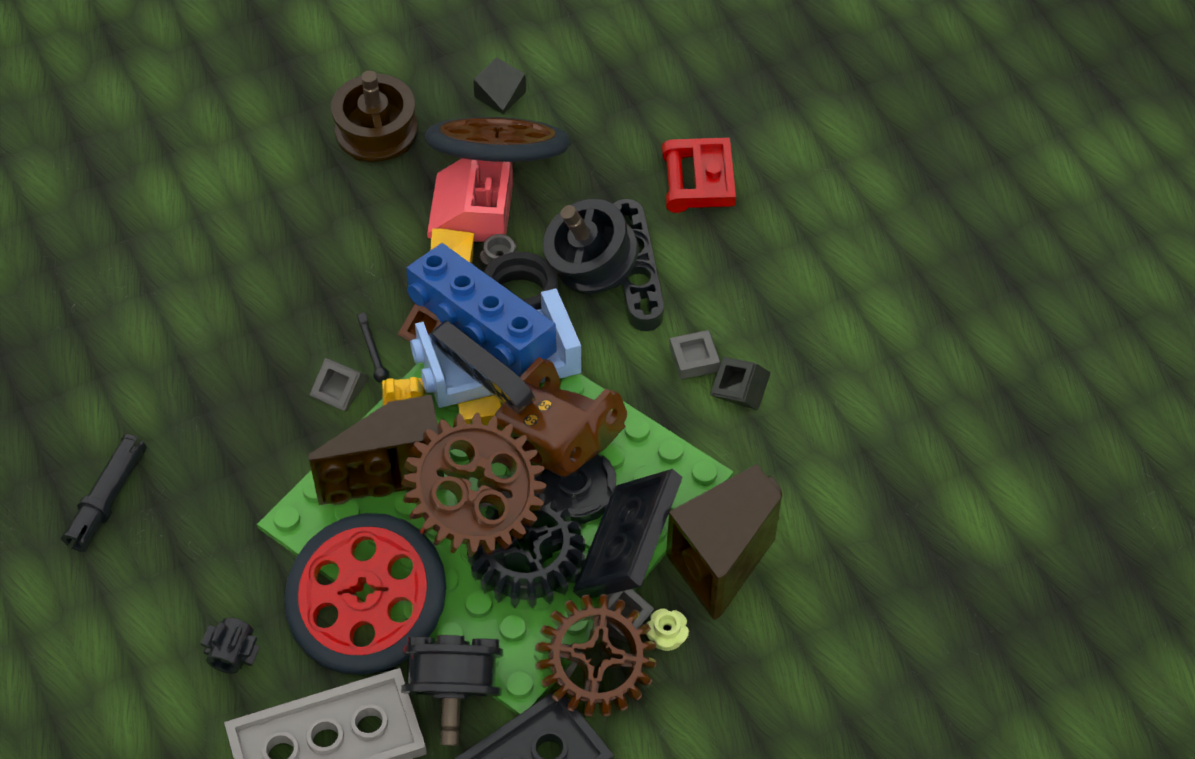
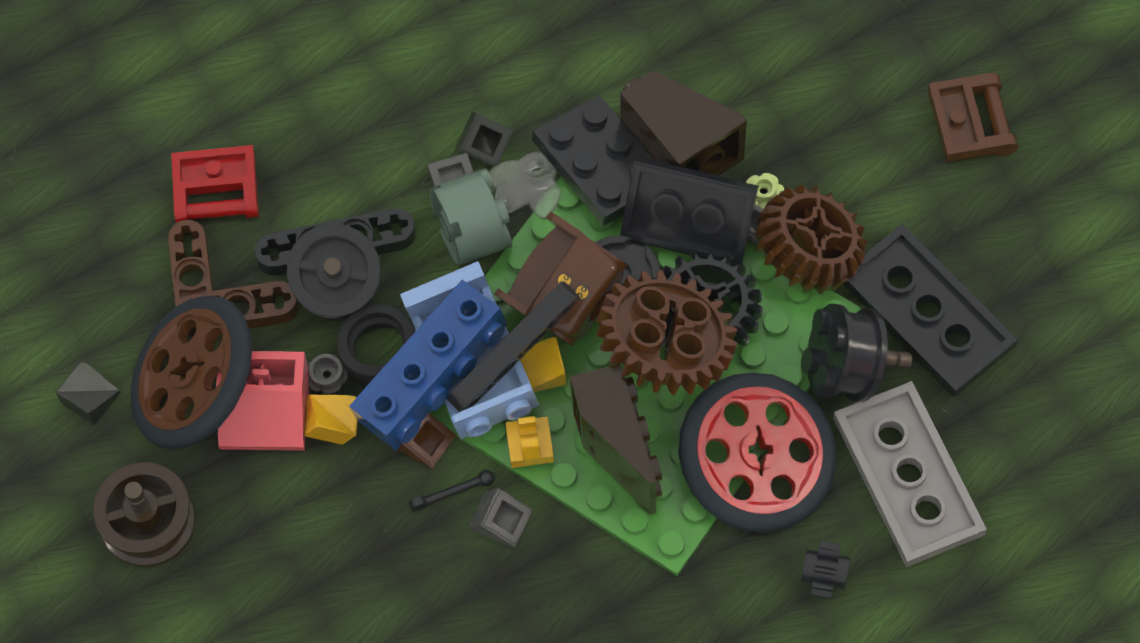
camera: 90 degrees left, 10 degrees up
none -> reddish brown beam [168,220,299,336]
none -> sand green brick [429,168,512,266]
none -> clear plate [489,152,561,220]
none -> black plate [532,95,654,226]

